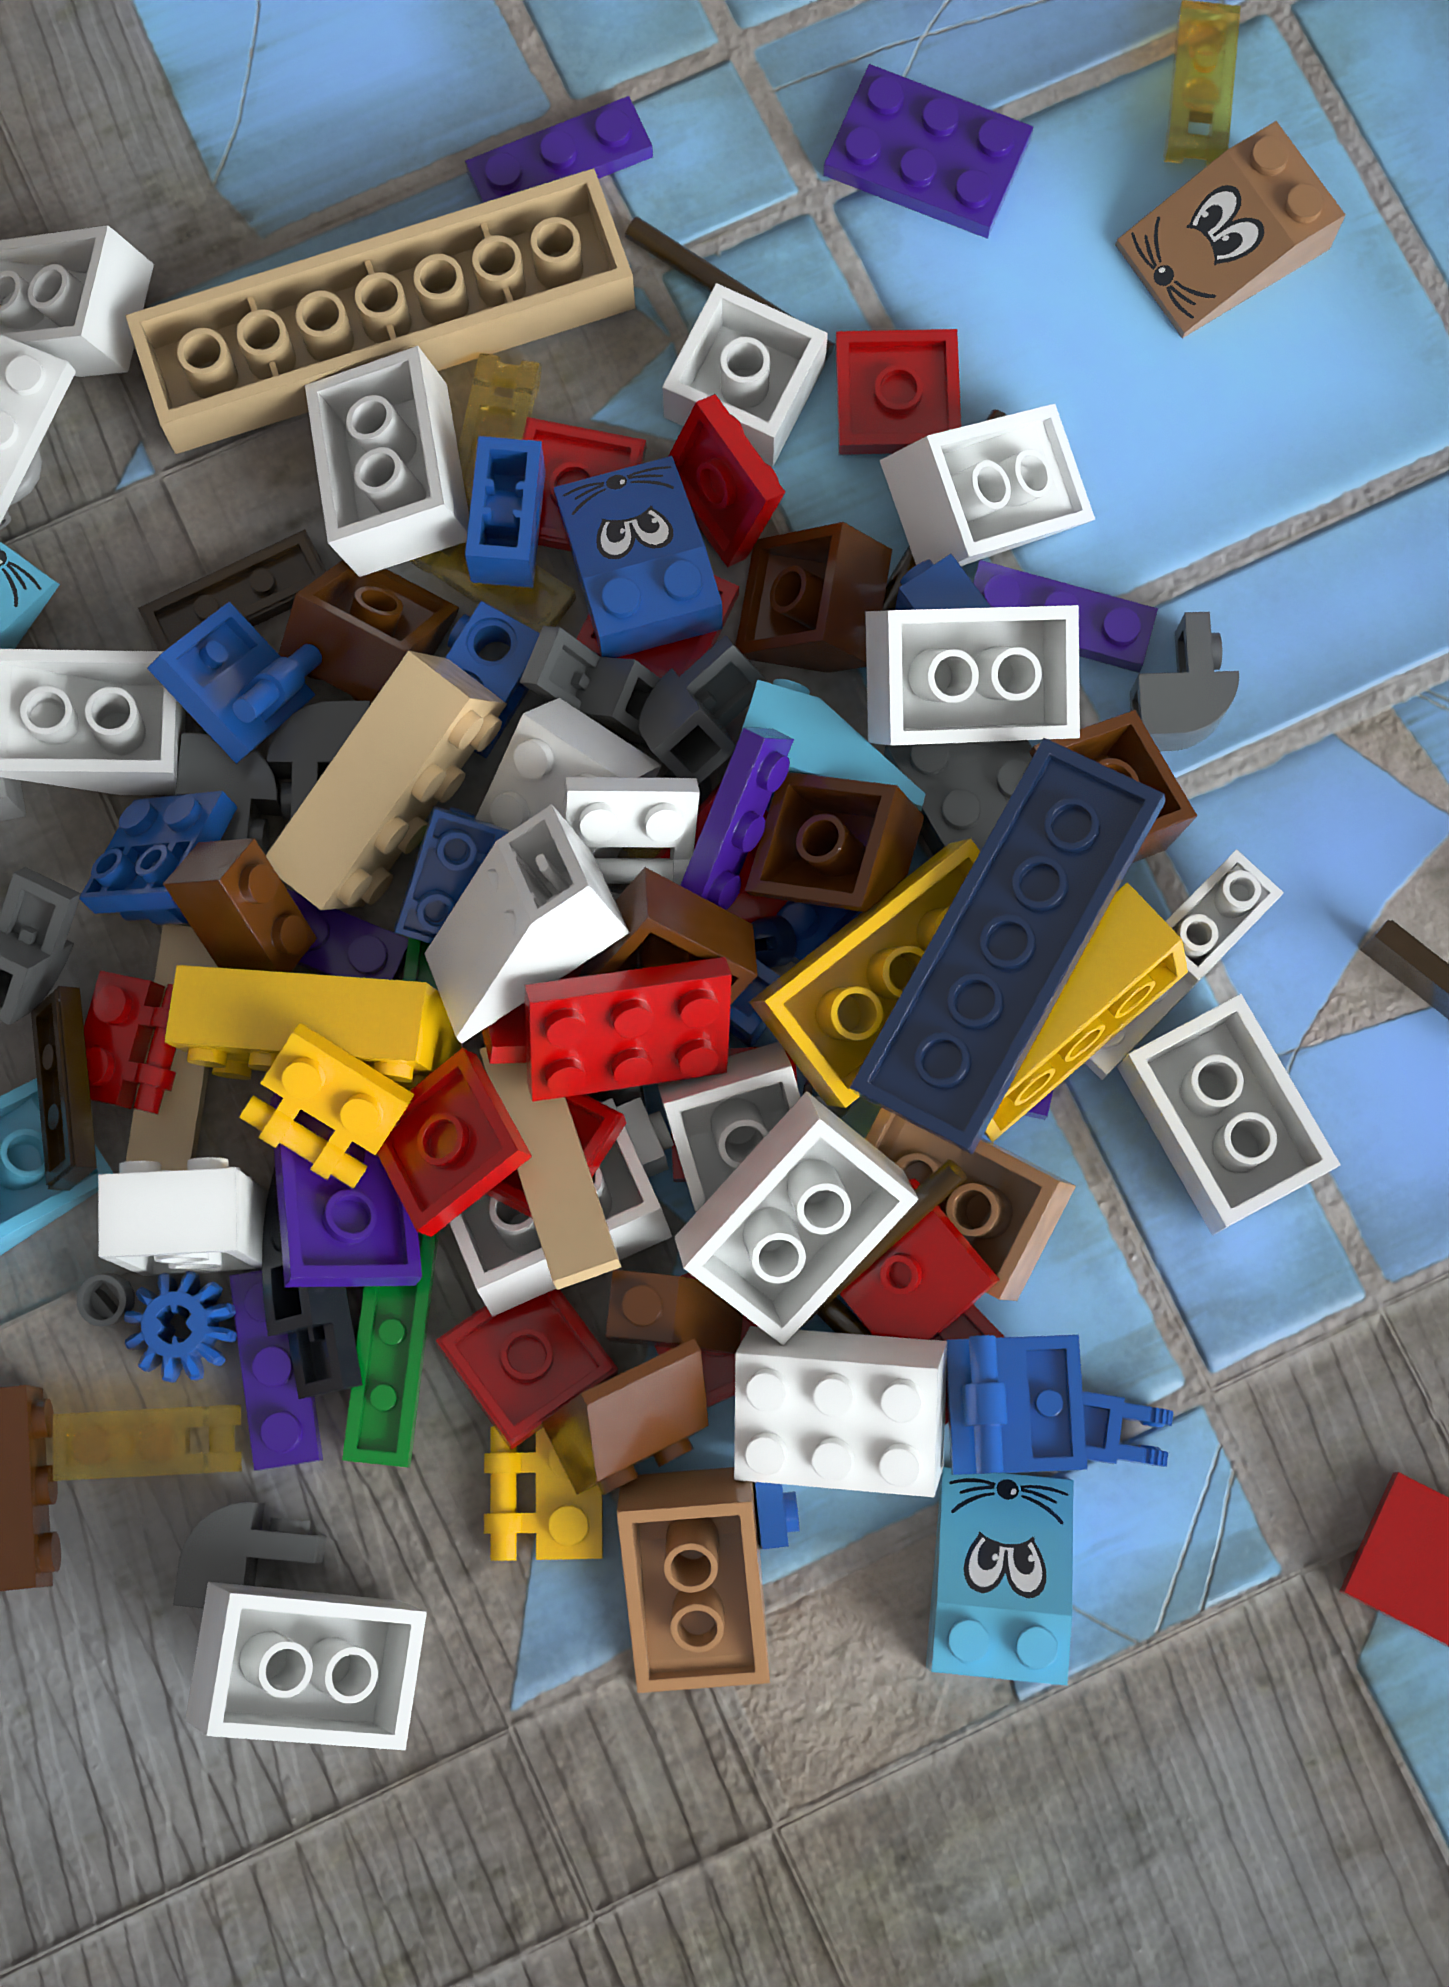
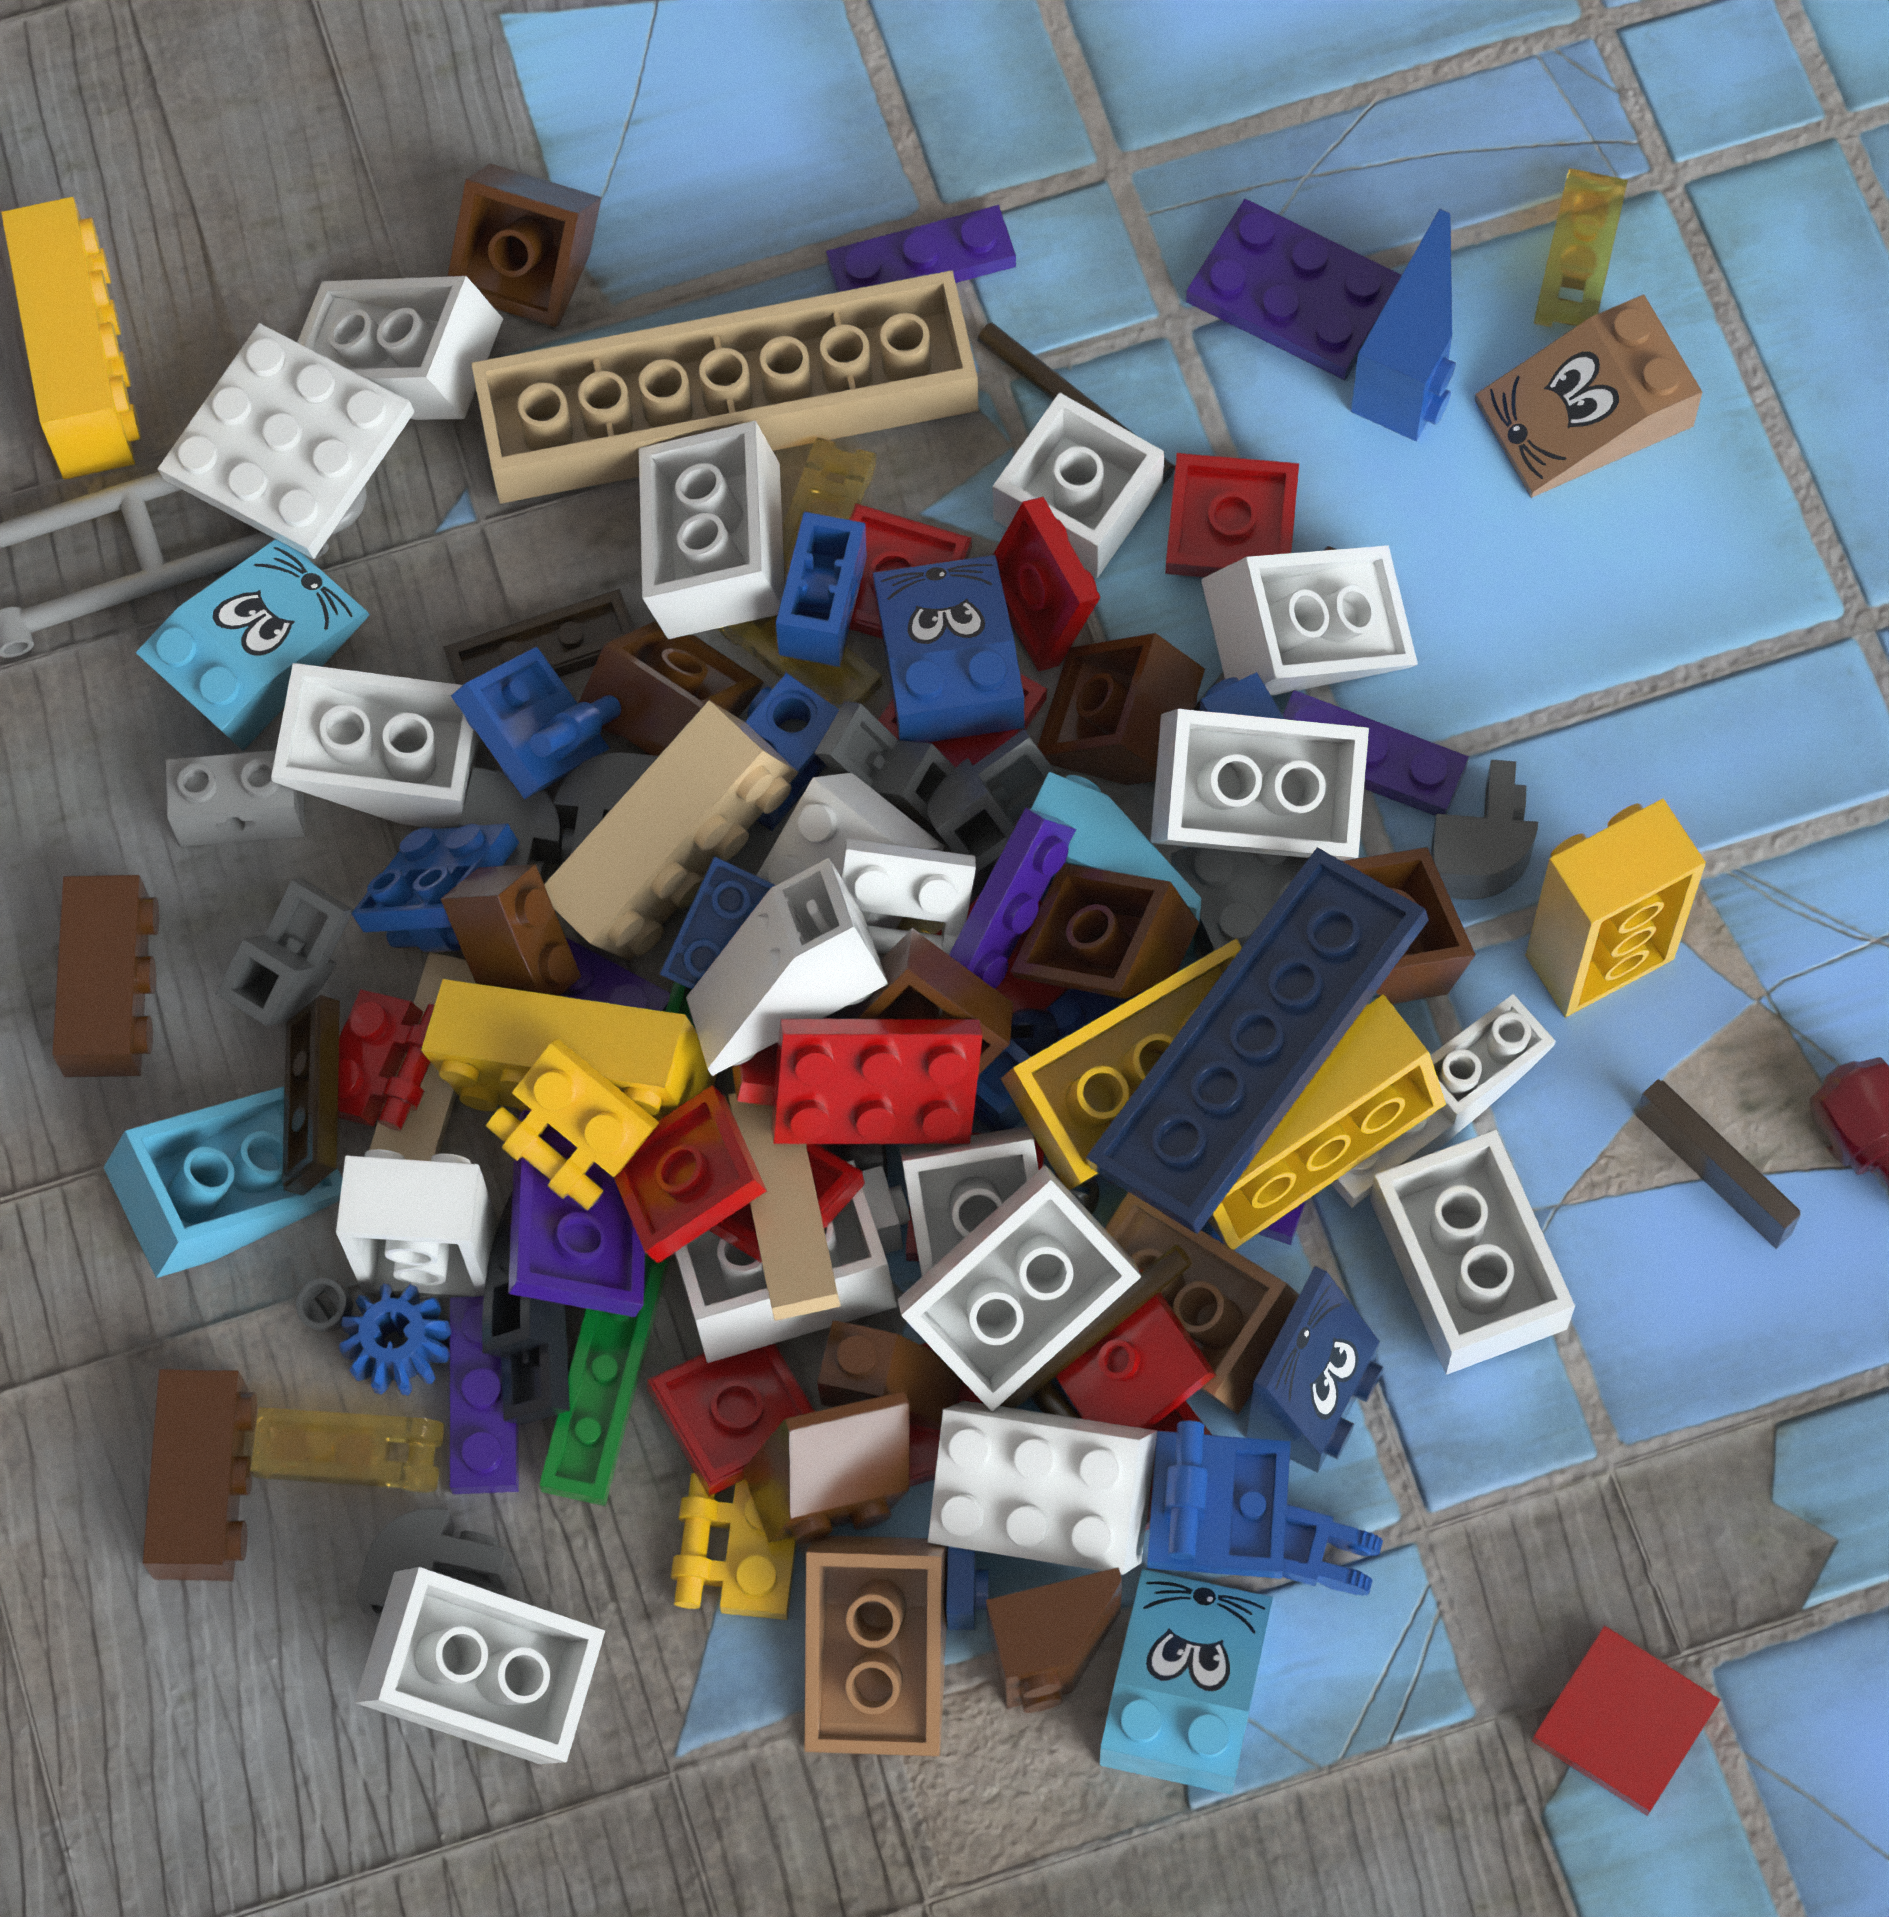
camera: 10 degrees right, 10 degrees down
none -> reddish brown slope [447,163,602,327]
none -> reddish brown slope [986,1567,1122,1713]
none -> dark blue slope [1246,1266,1384,1473]
none -> blue slope [1351,208,1456,442]
none -> yellow brick [1525,798,1706,1018]

